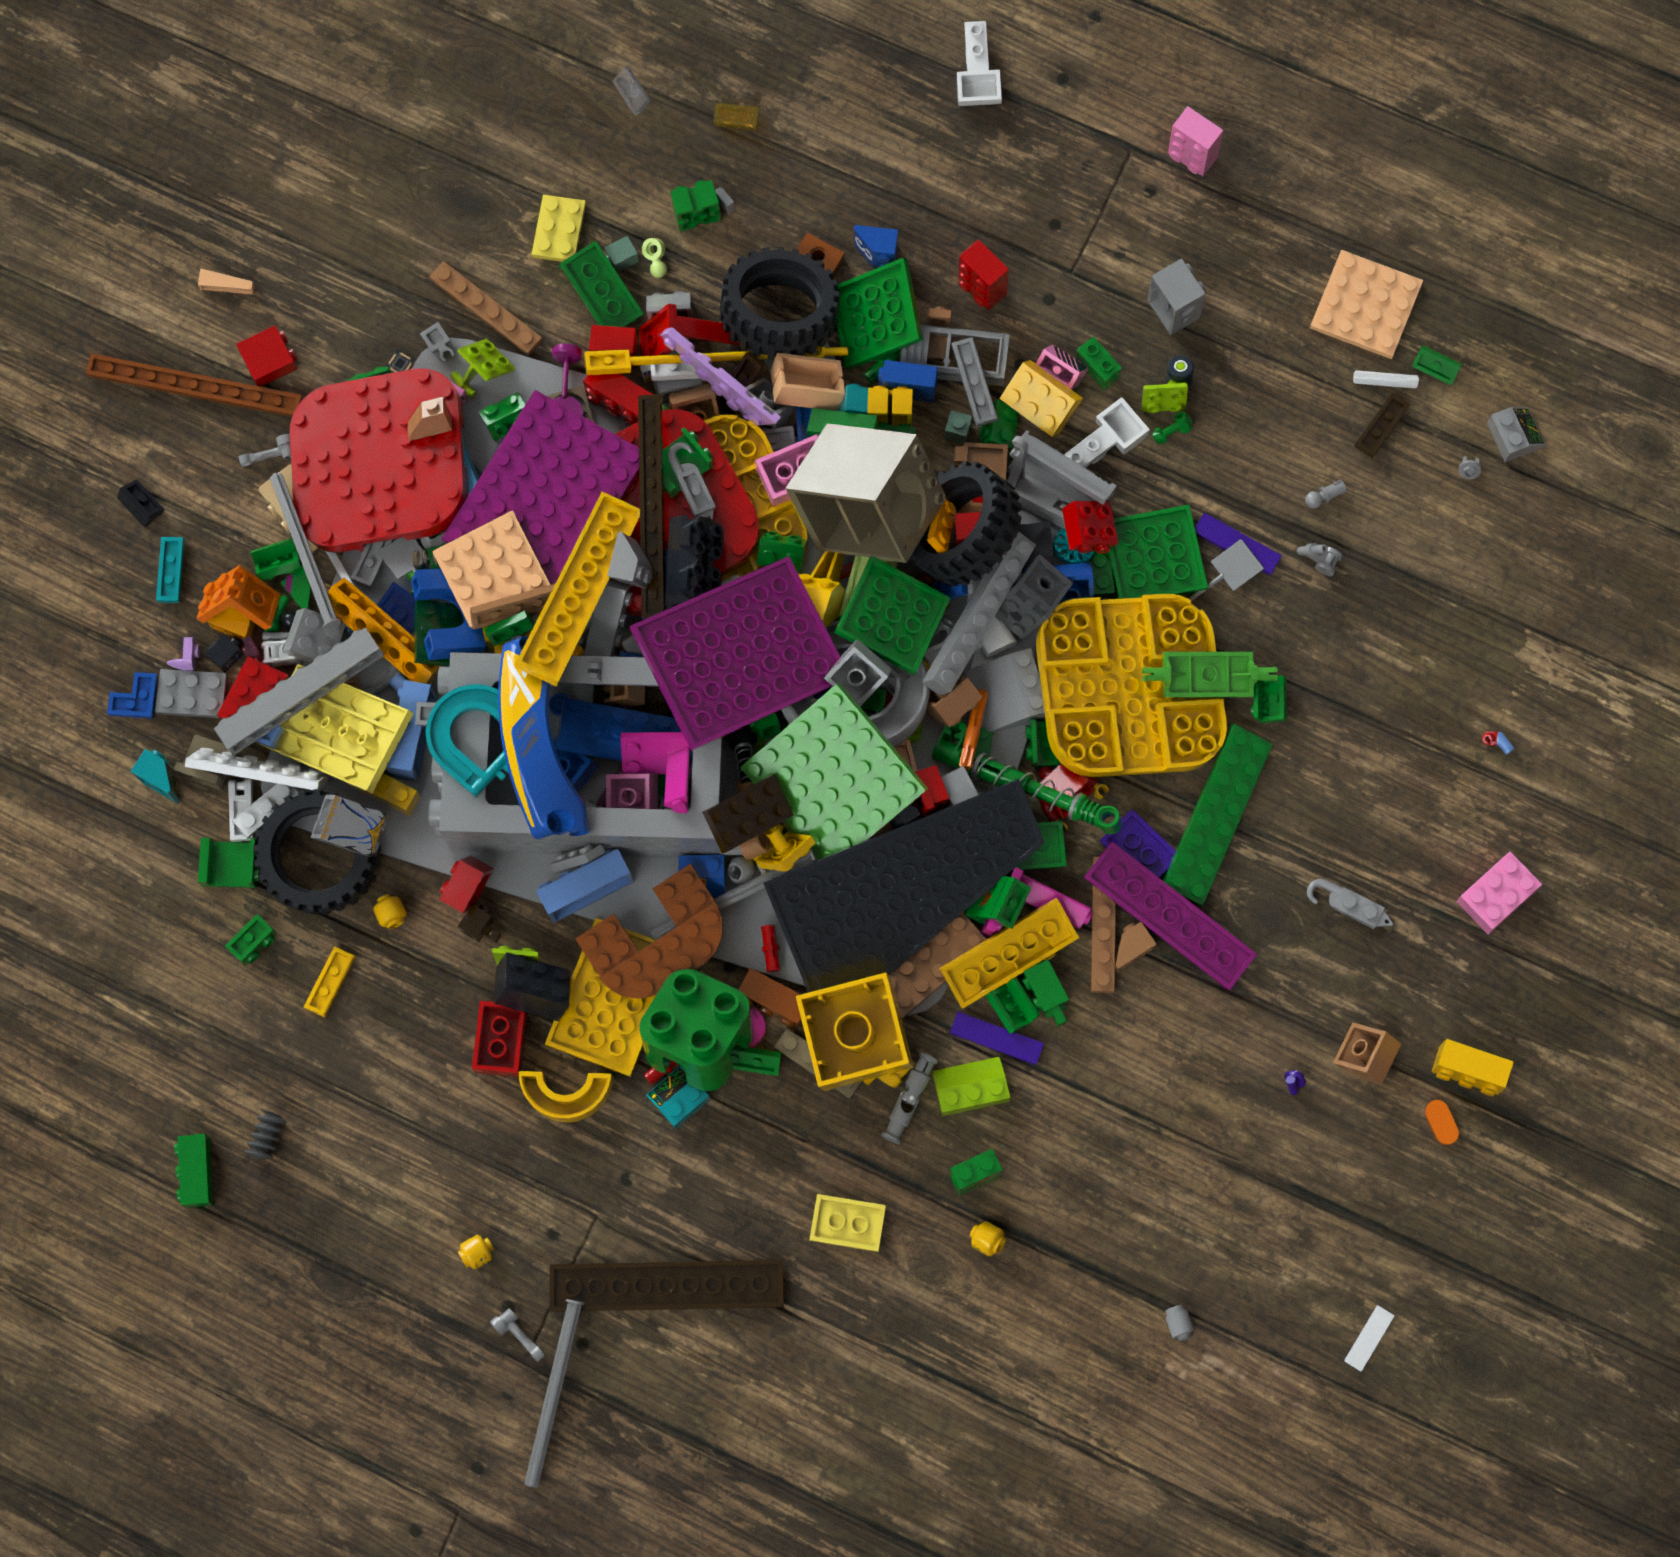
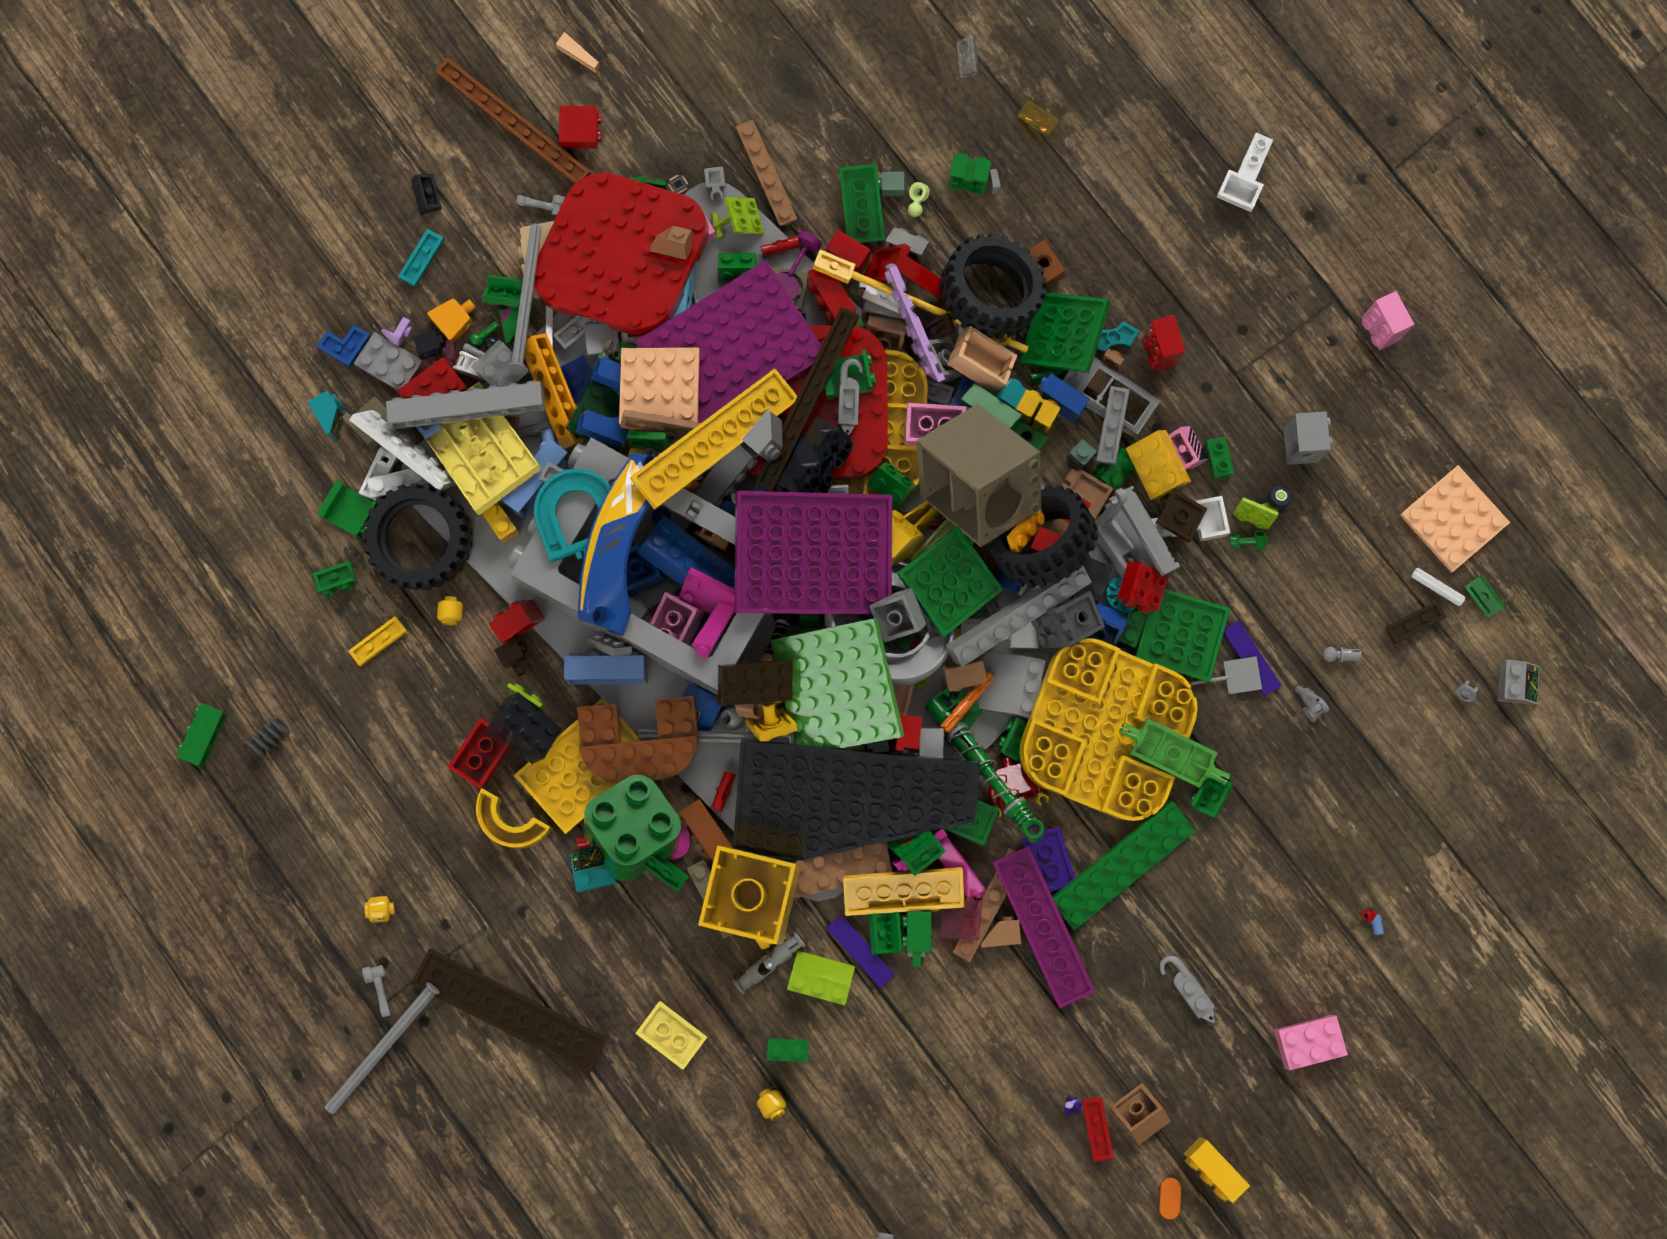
camera: 20 degrees right, 5 degrees up
orange bracket [196,565,281,630] -> none
light grey slope [311,795,387,857] -> none
light yellow plate [532,195,586,262] -> none
blue slope [854,225,898,269] -> none
none -> red pin [760,236,800,258]
none -> clear pink hinge [940,897,983,940]
none -> red plate [1081,1097,1114,1162]
none -> teal tile [1096,321,1140,354]
none -> dark brown plate [1155,489,1207,543]

